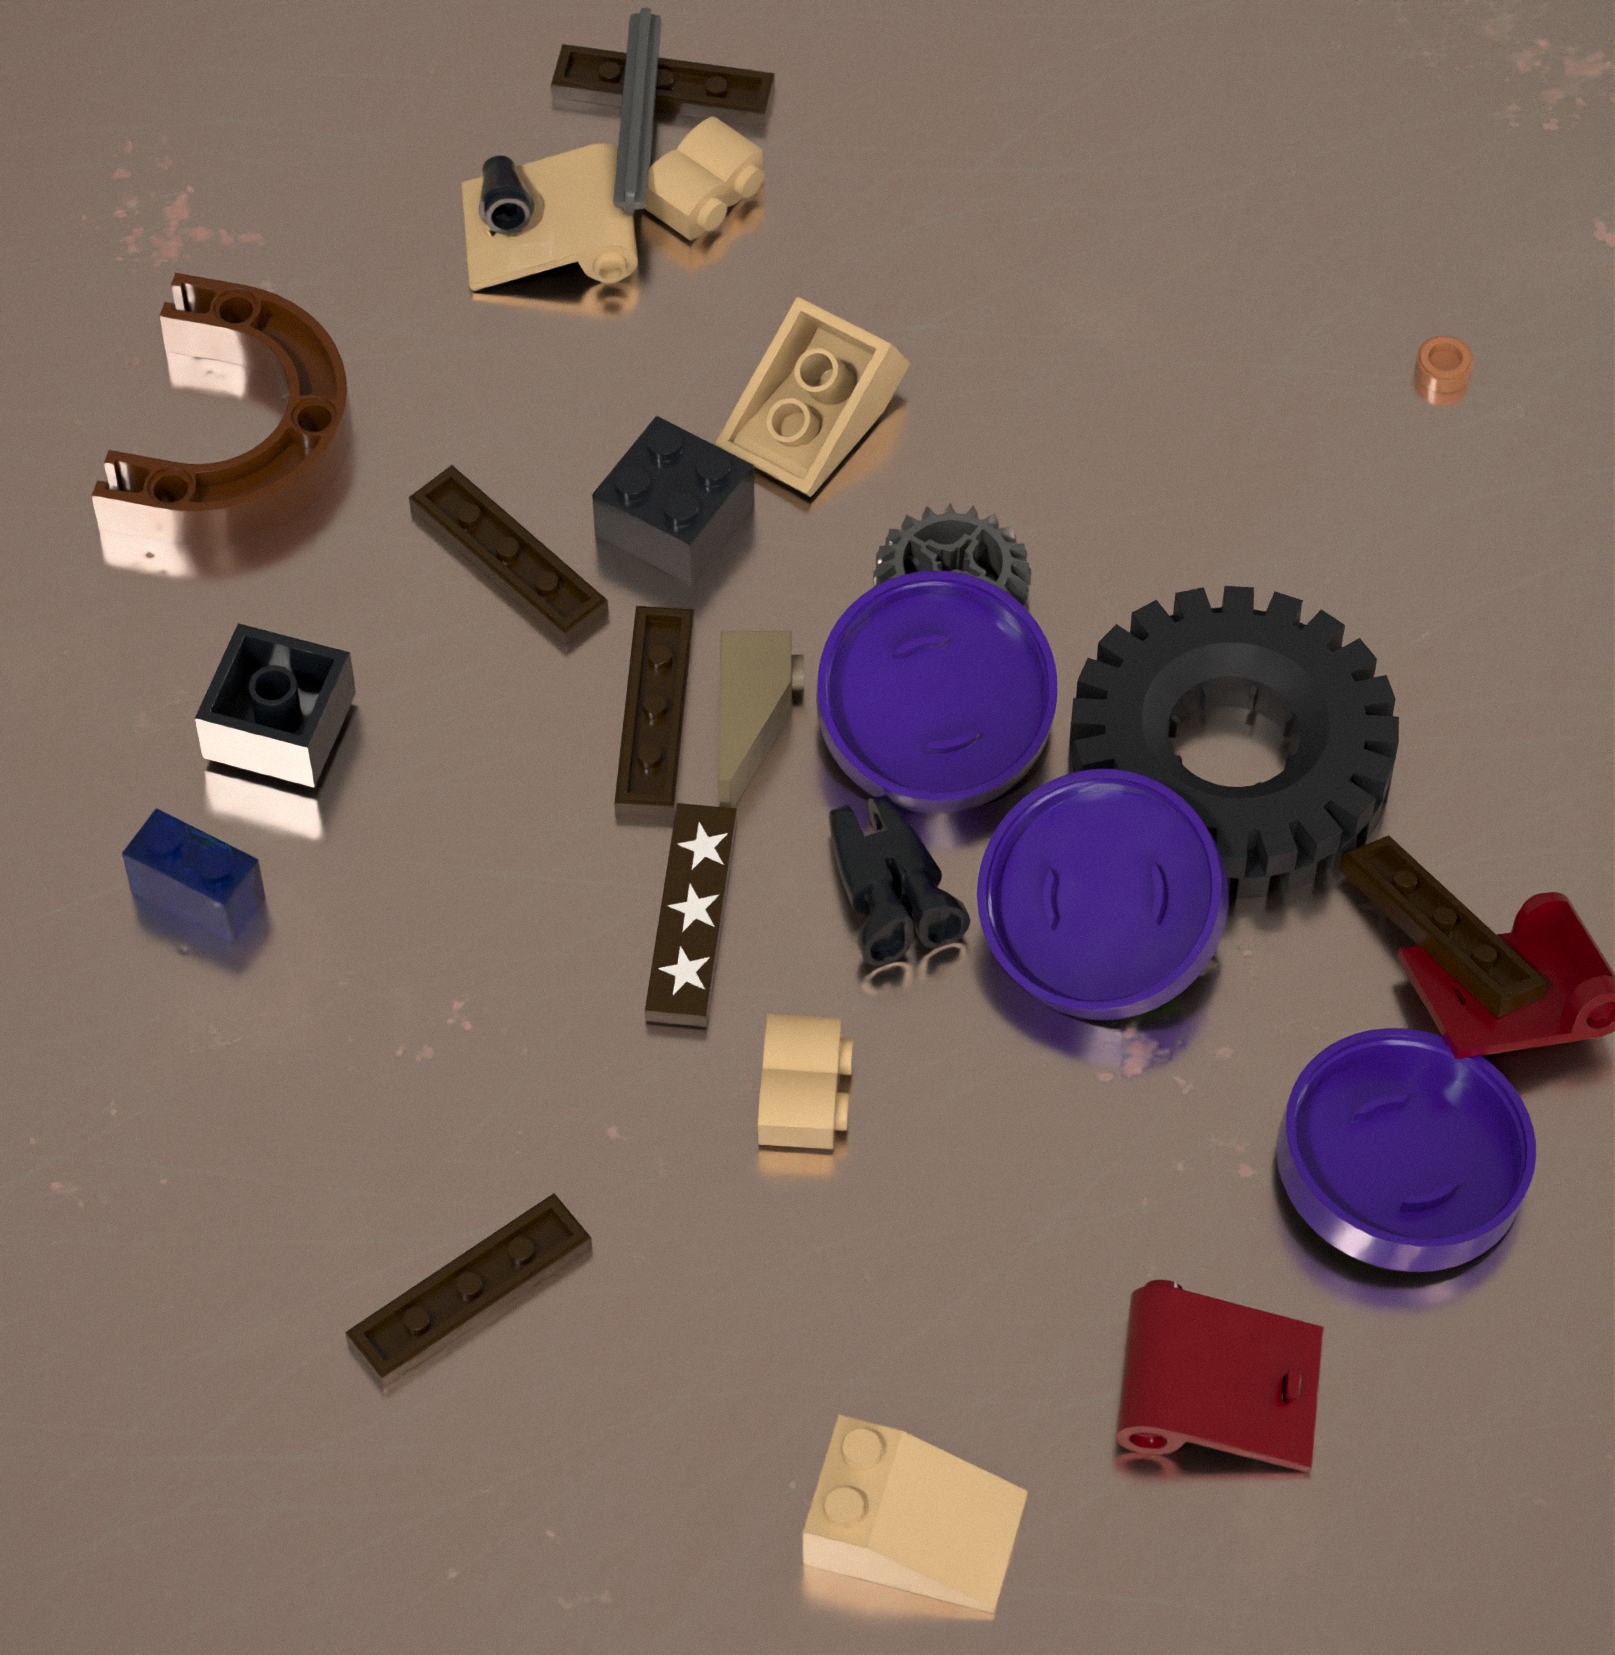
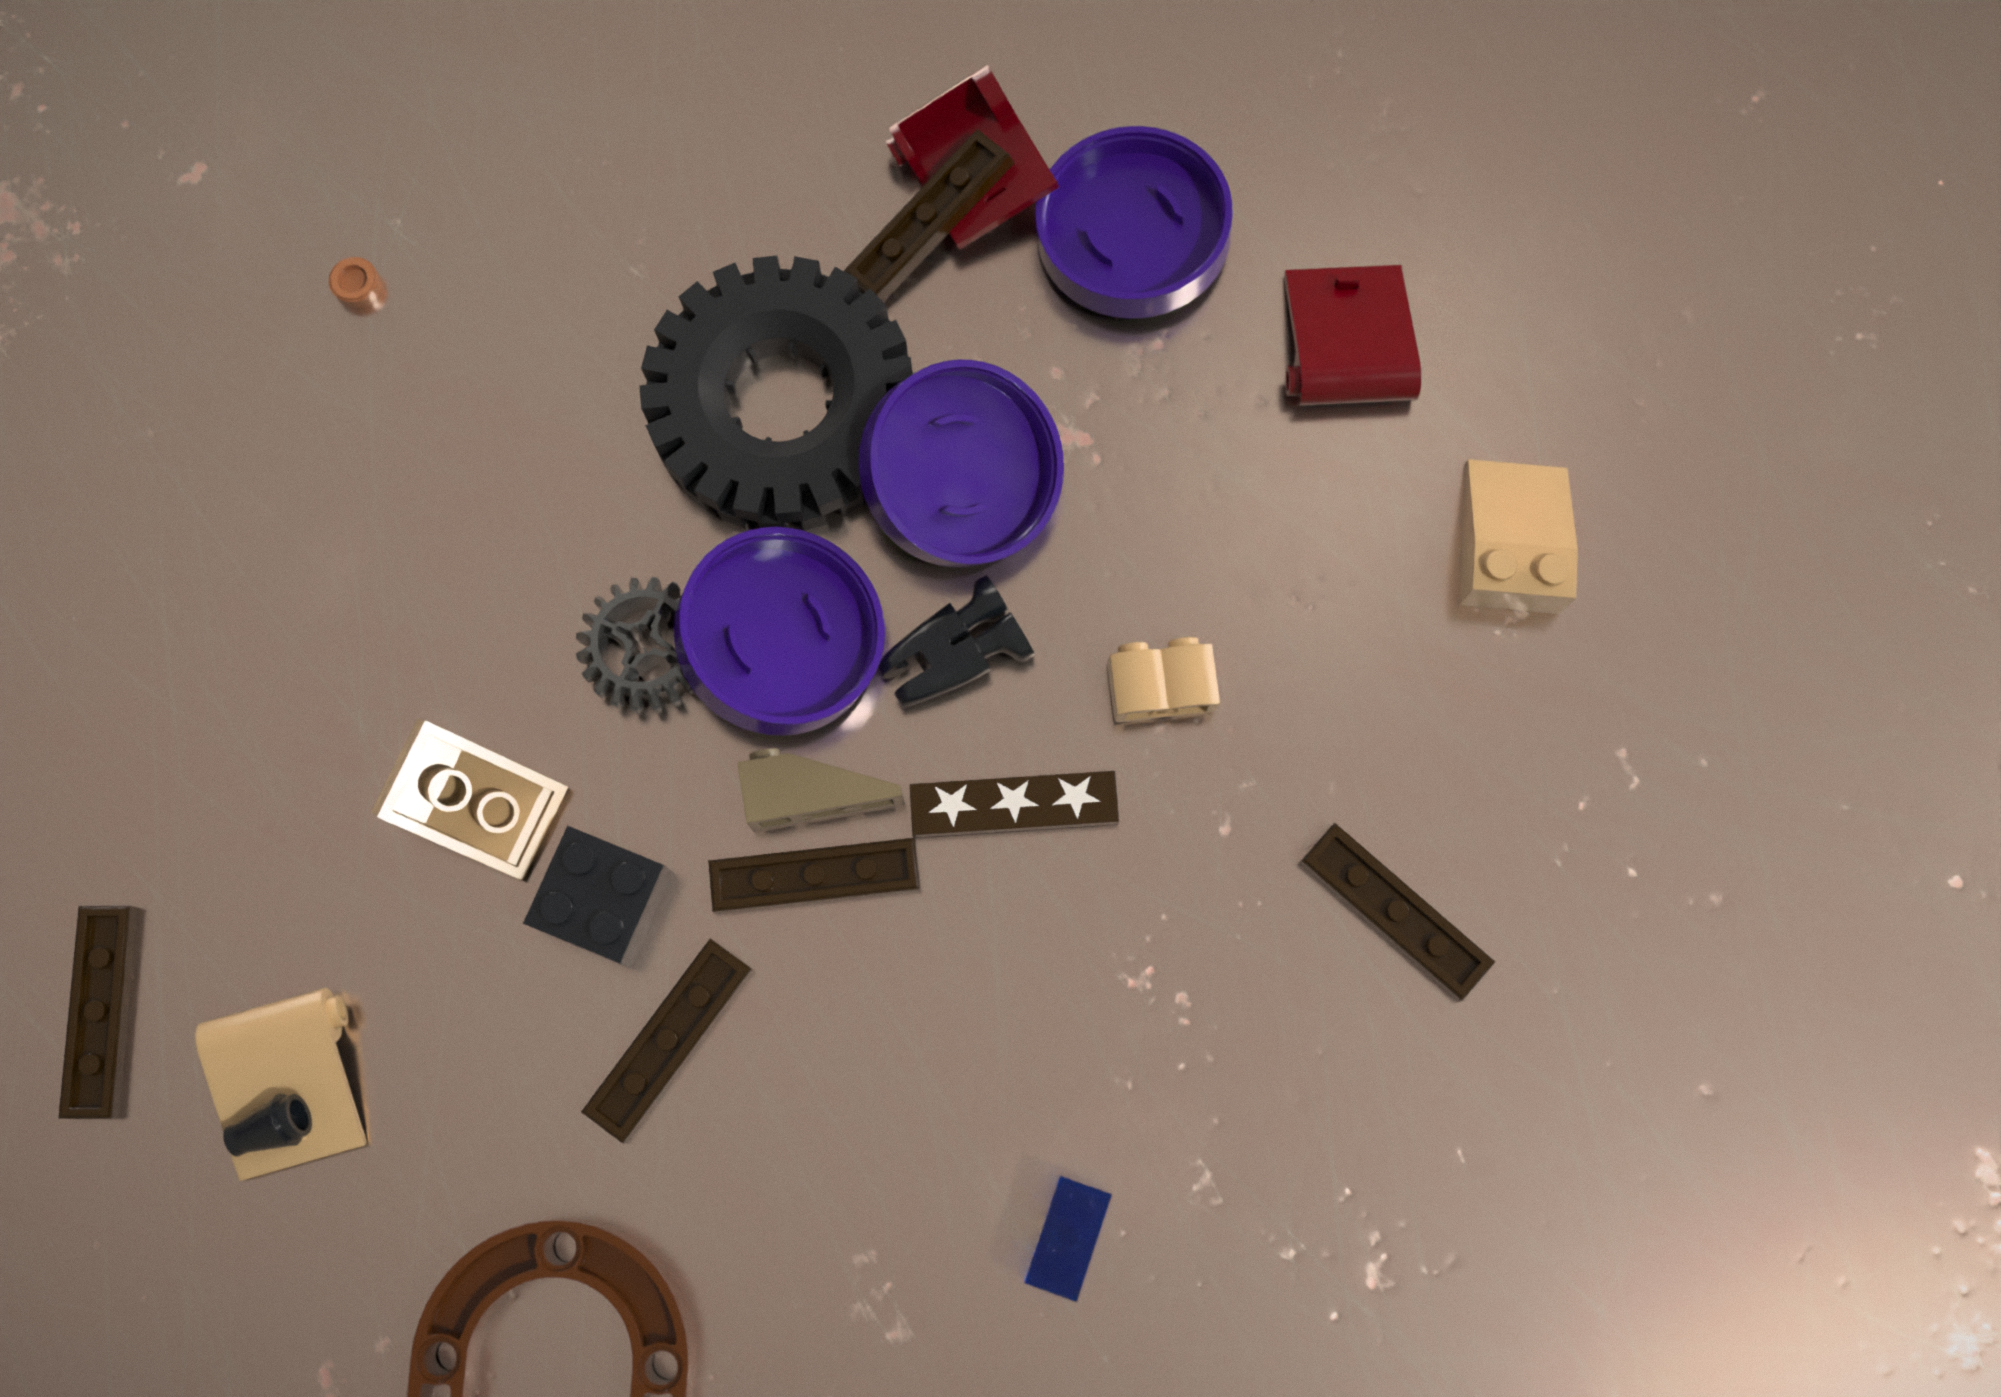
camera: 100 degrees left, 20 degrees up
black brick [195,623,356,788] -> none
dark grey axle [613,8,662,215] -> none
tan brick [644,116,764,240] -> none

